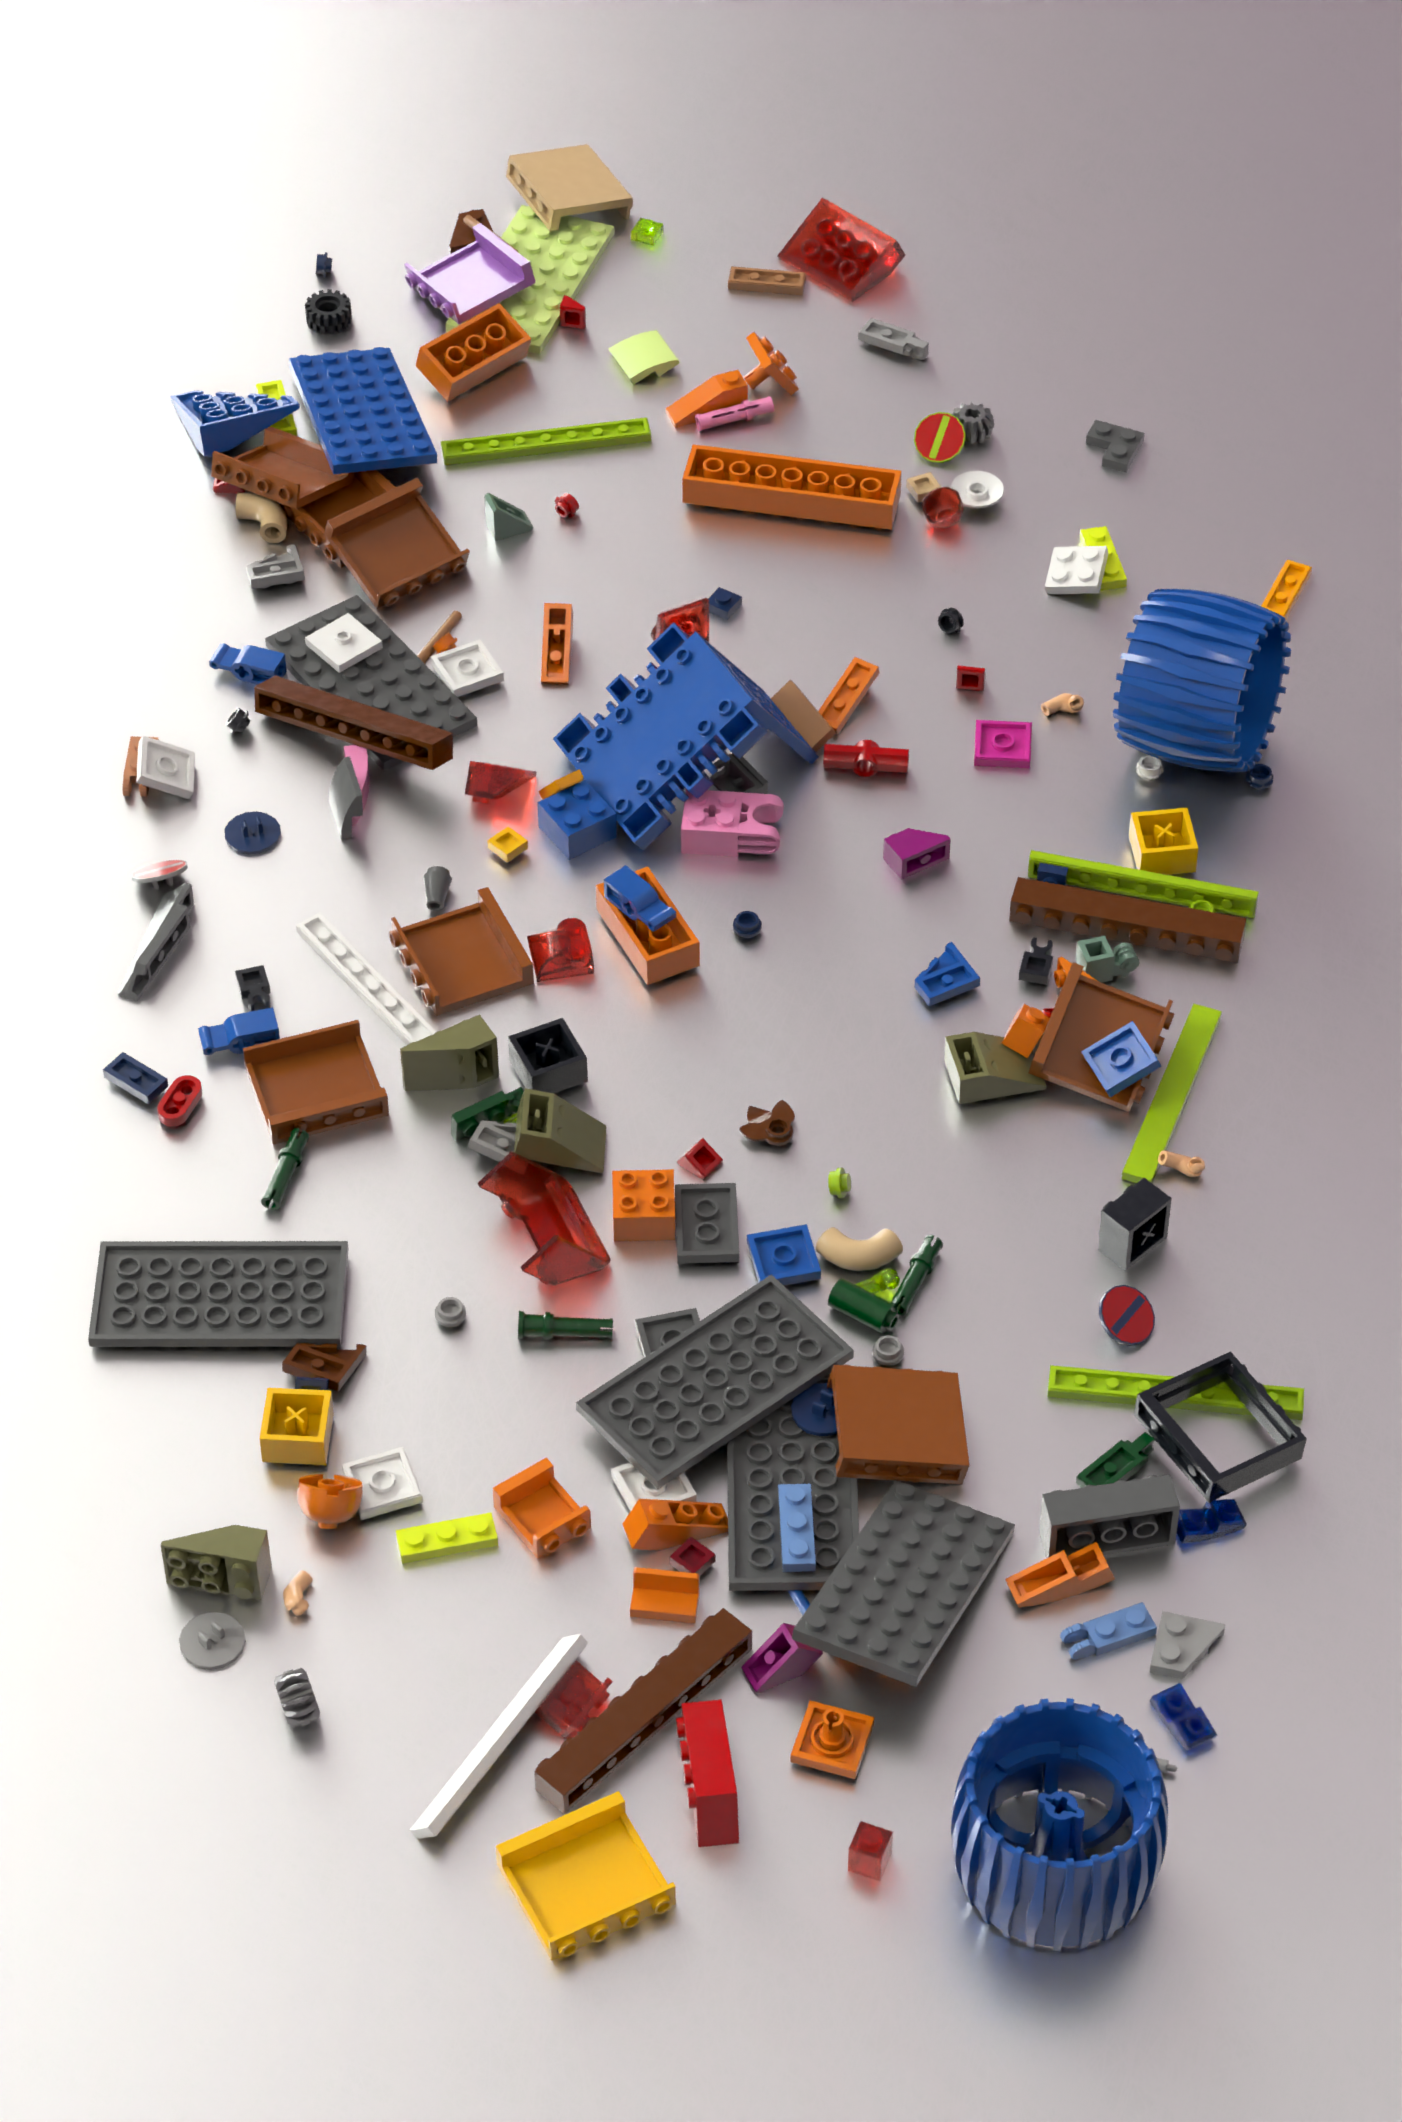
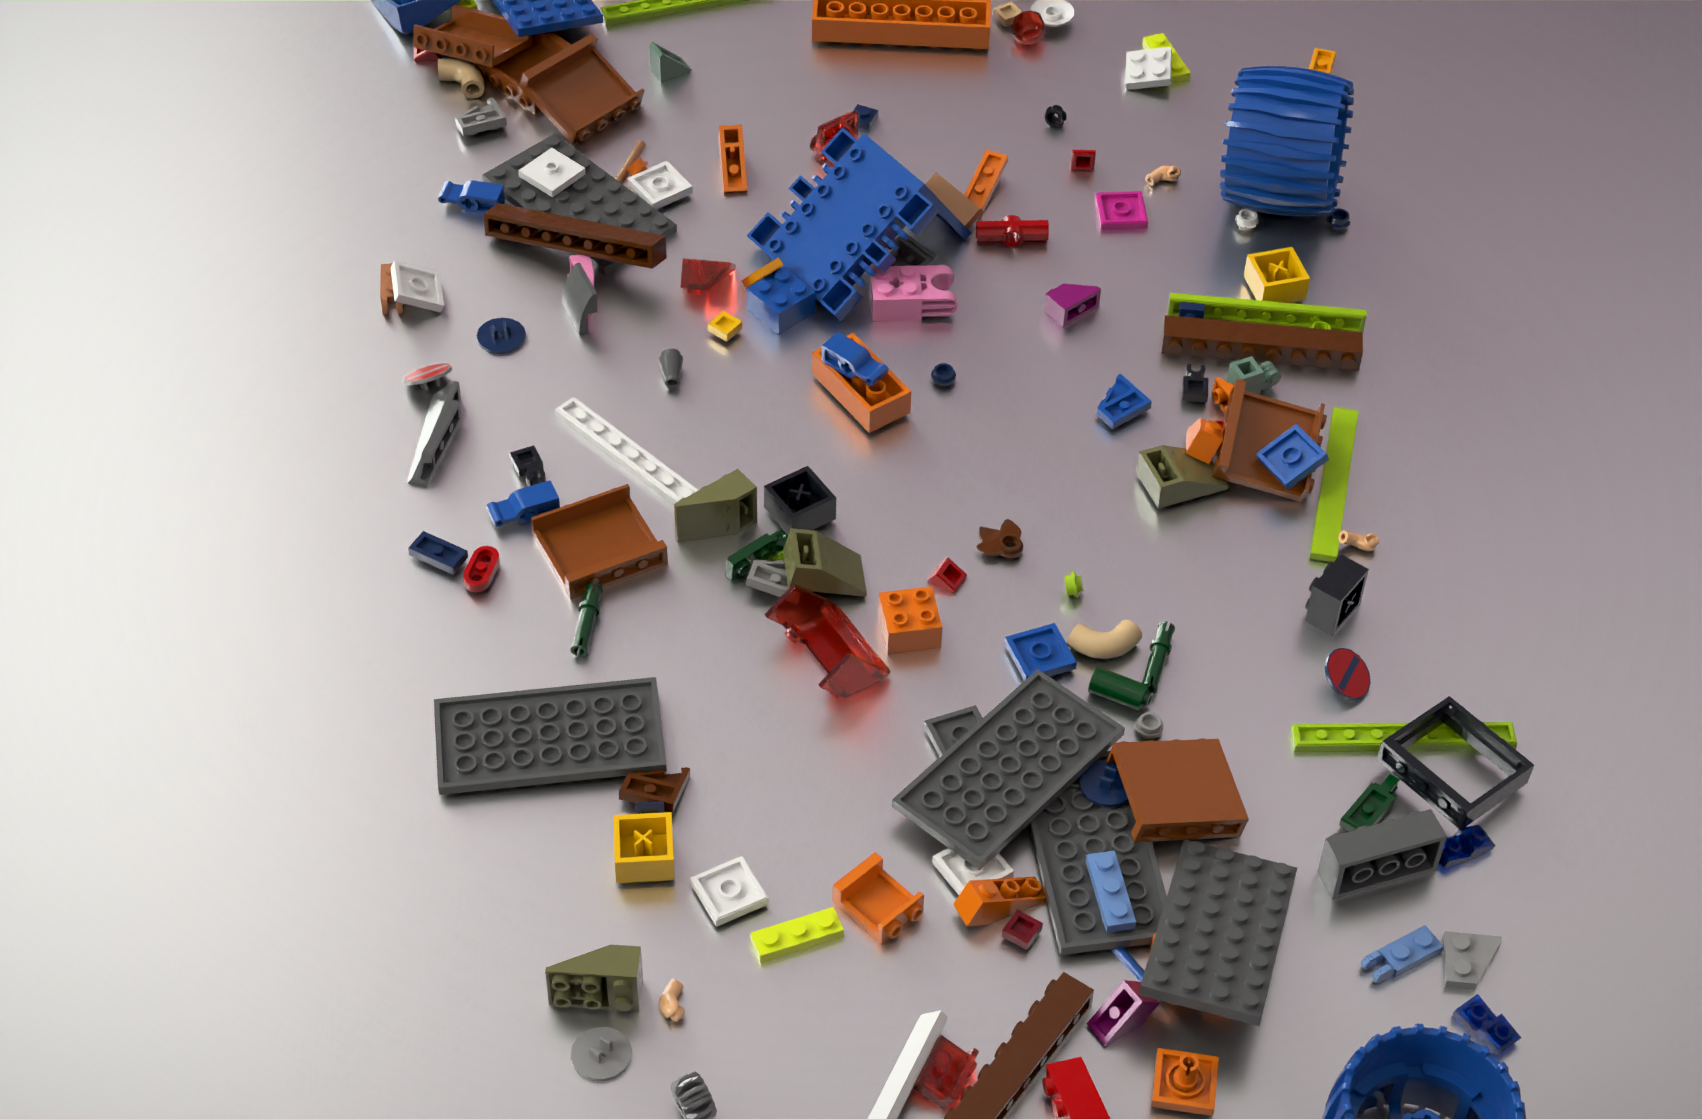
camera: 10 degrees left, 0 degrees up
black plate [225,707,251,734] -> none
orange cylinder [297,1474,363,1529] -> none
dark orange panel [389,887,534,1016] -> none
light grey plate [435,1297,466,1327] -> none
dark green pin [518,1311,613,1340] -> none
clear red slope [527,918,594,982] -> none
red plate [555,493,579,518] -> none
orange panel [630,1567,700,1623] -> none
dark grey plate [675,1183,739,1264] -> none
clear neon green arm [855,1268,900,1294] -> none
orange slope [1005,1542,1115,1608] -> none

